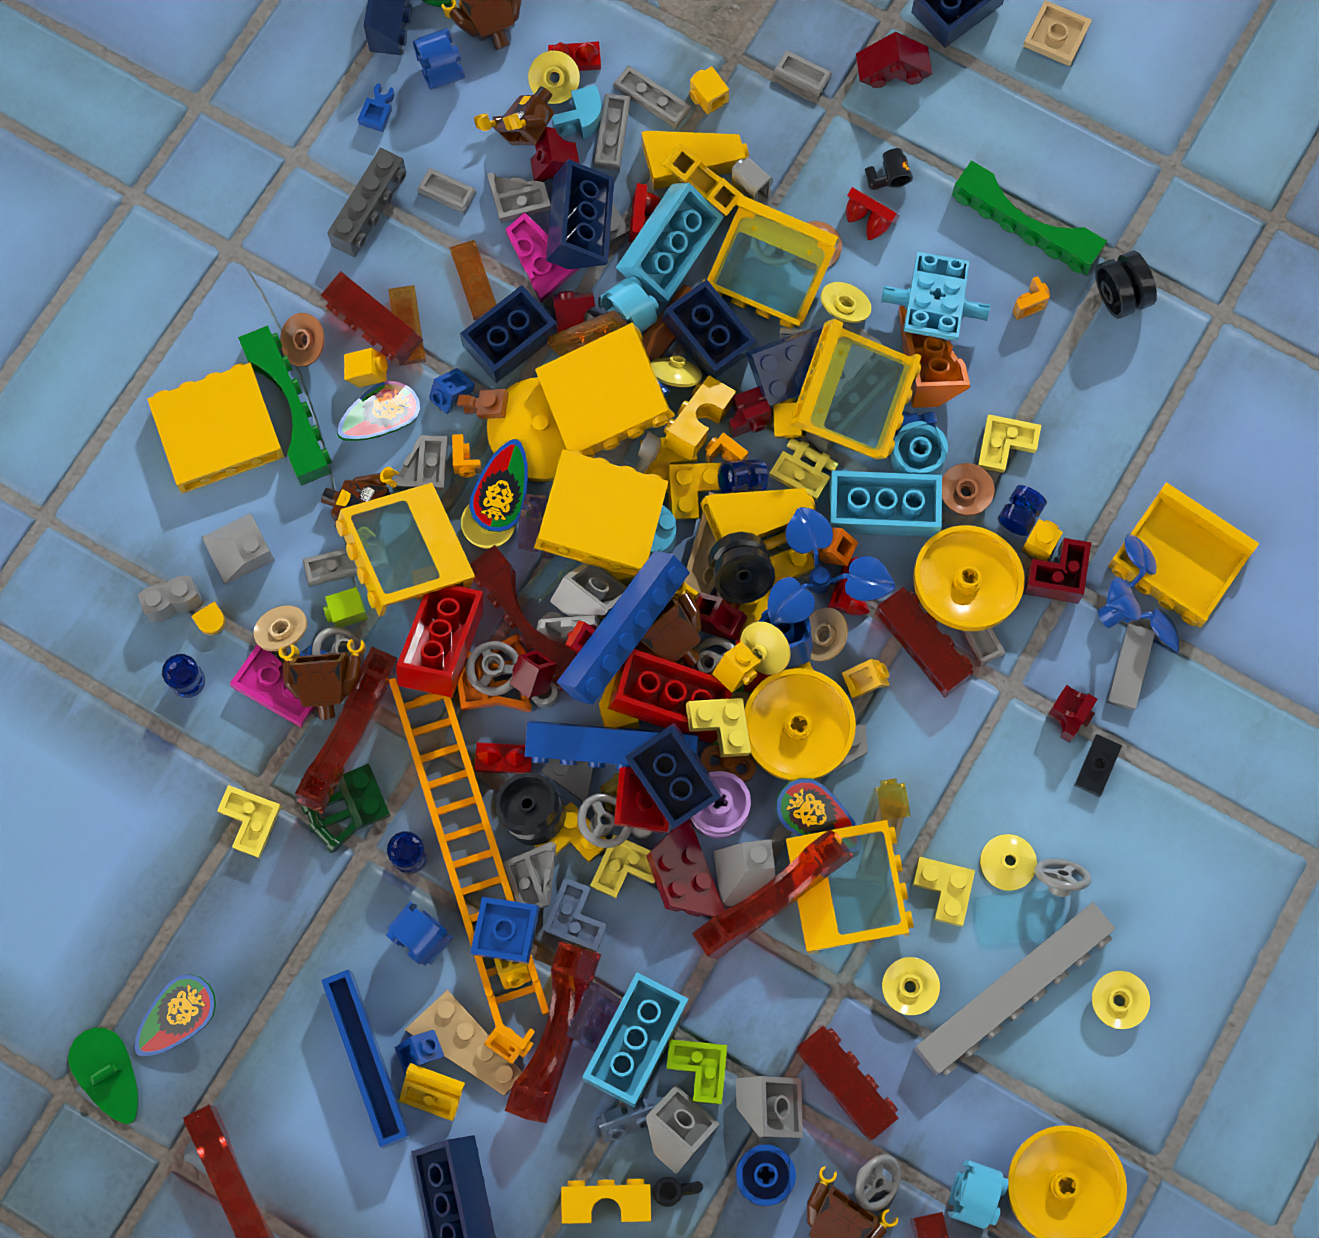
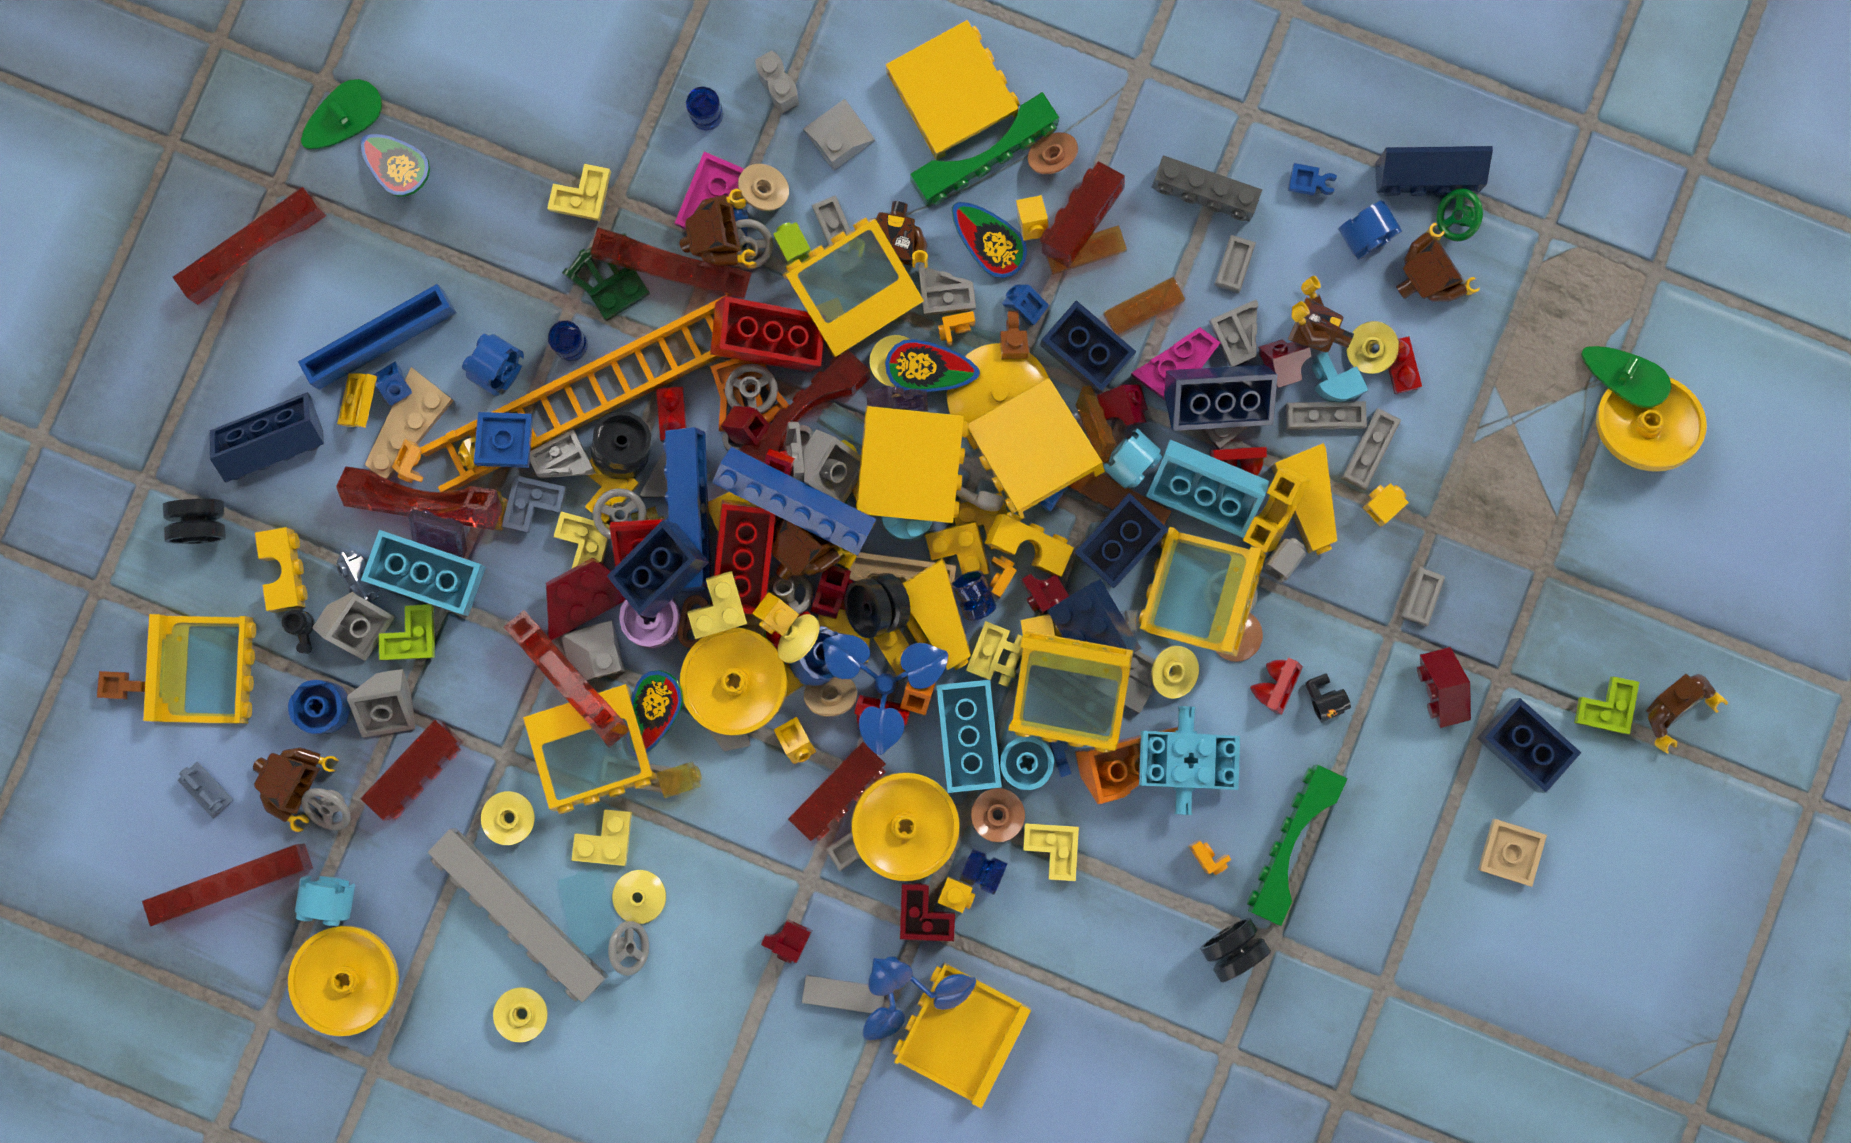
camera: 85 degrees right, 10 degrees up
yellow tile [191,601,225,635] -> none
light yellow dish [651,355,702,387] -> none
black plate [1074,734,1122,797] -> none

